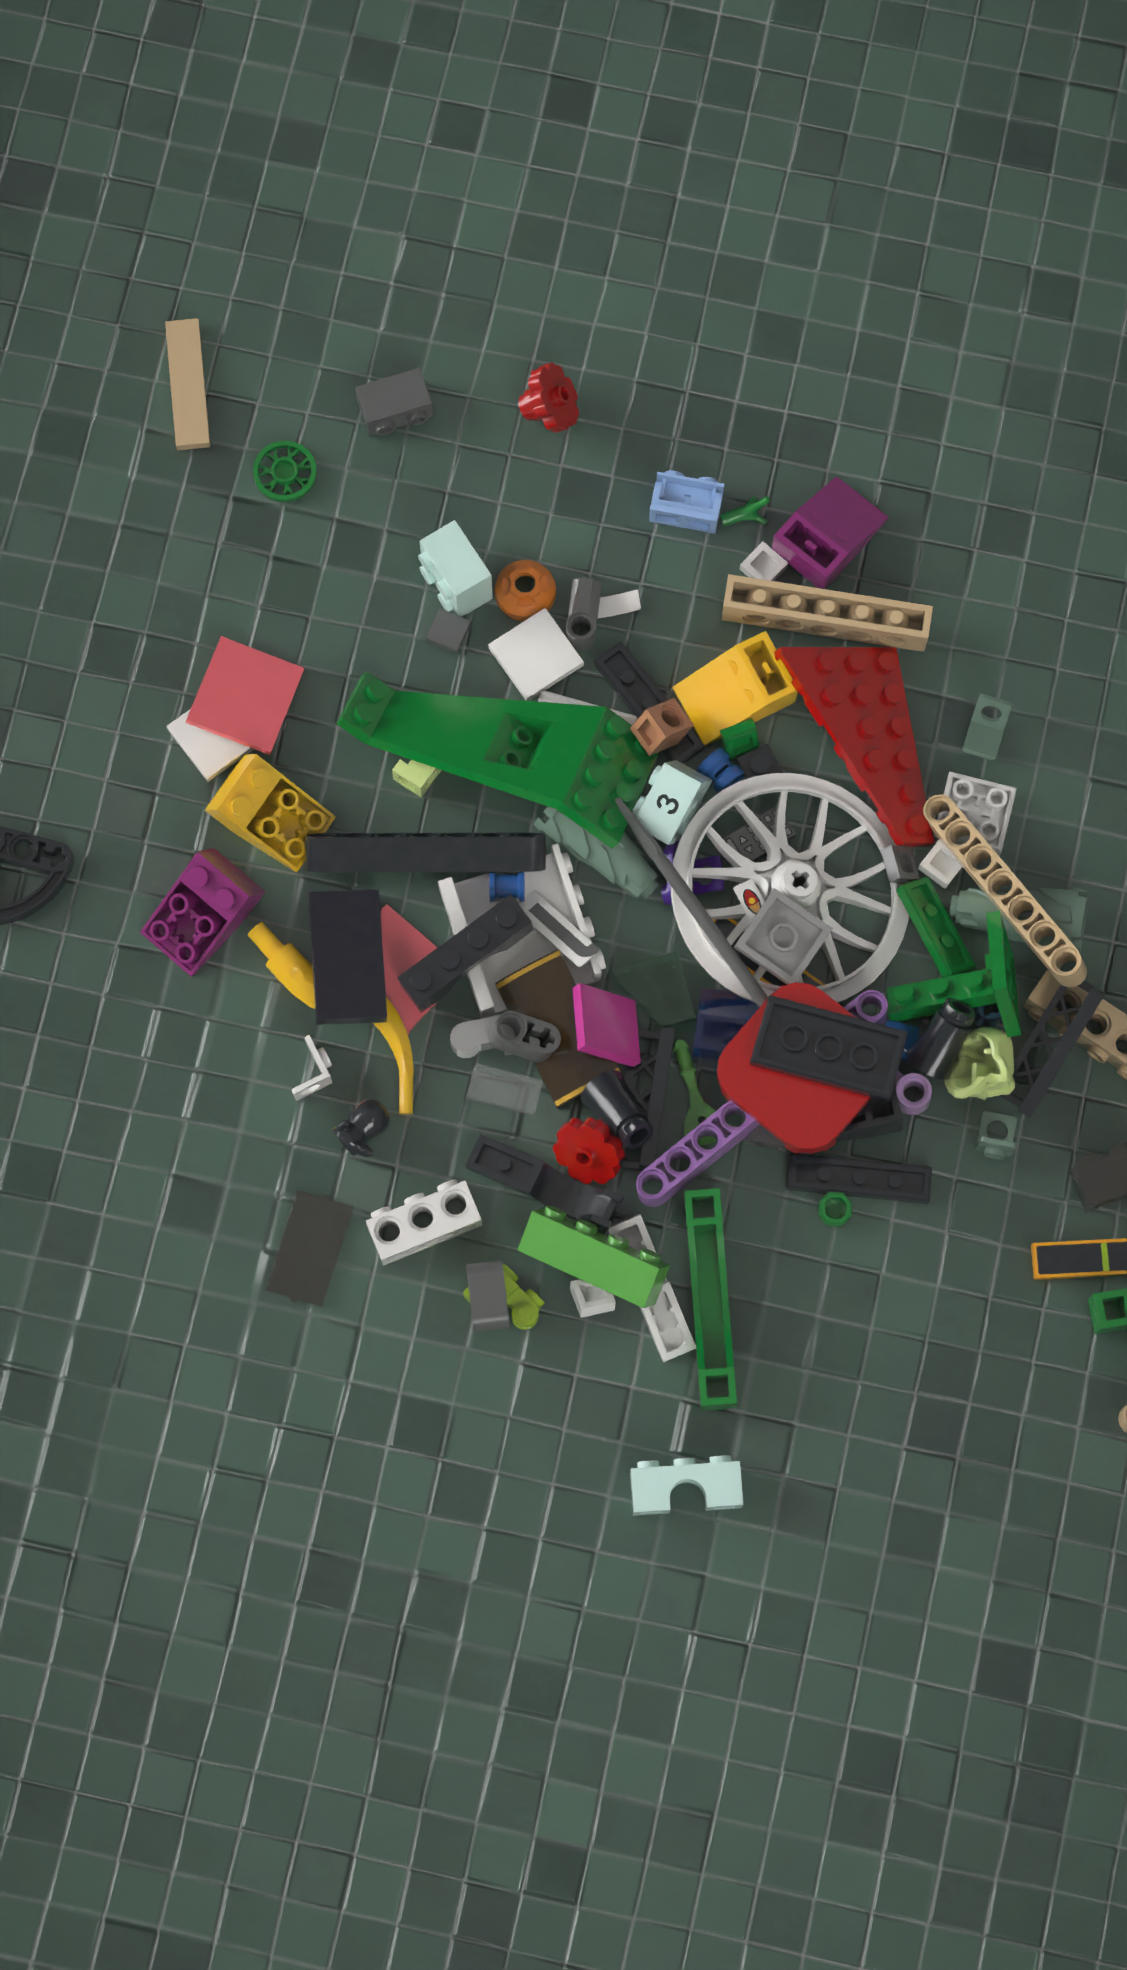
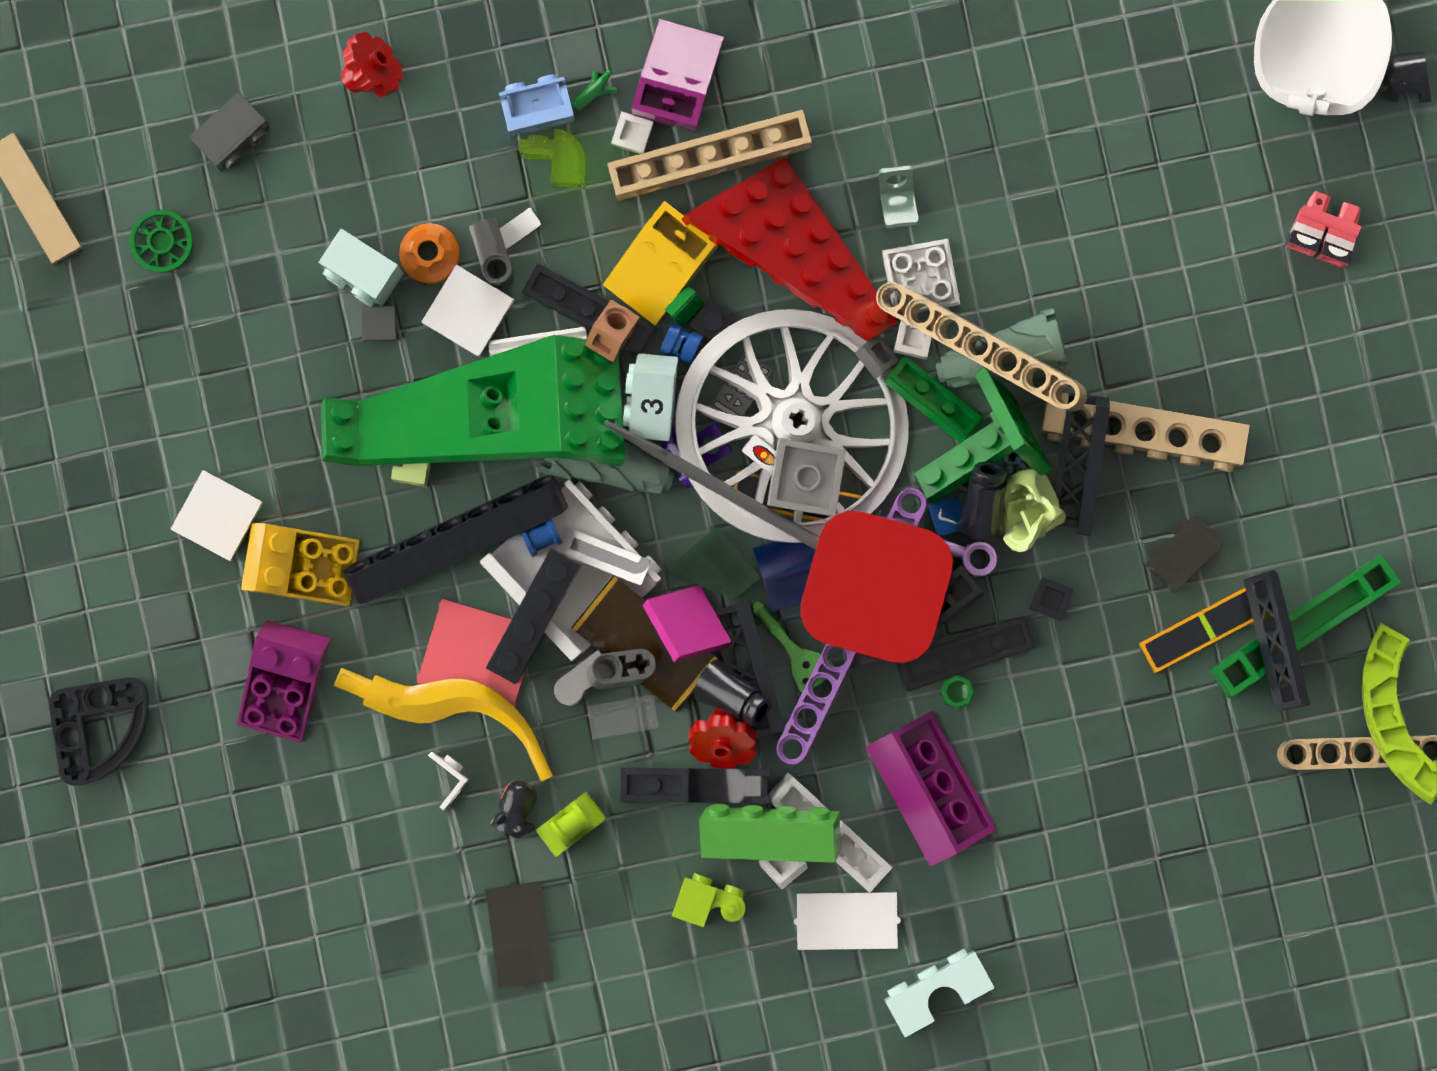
camera: 20 degrees left, 10 degrees up
coral piece [186,636,305,755] -> none
black tile [309,890,387,1025] -> none
white brick [366,1179,482,1266] -> none
dark grey beam [466,1260,510,1332] -> none
green arch [684,1188,737,1411] -> none
black tile [750,995,908,1102] -> none
sand green bracket [975,1111,1017,1159] -> none
none -> clear neon green brick [519,129,587,190]
none -> lime piece [535,791,607,857]
none -> white piece [794,892,901,950]
none -> magenta slope [866,711,997,867]
none -> black plate [1029,577,1074,622]

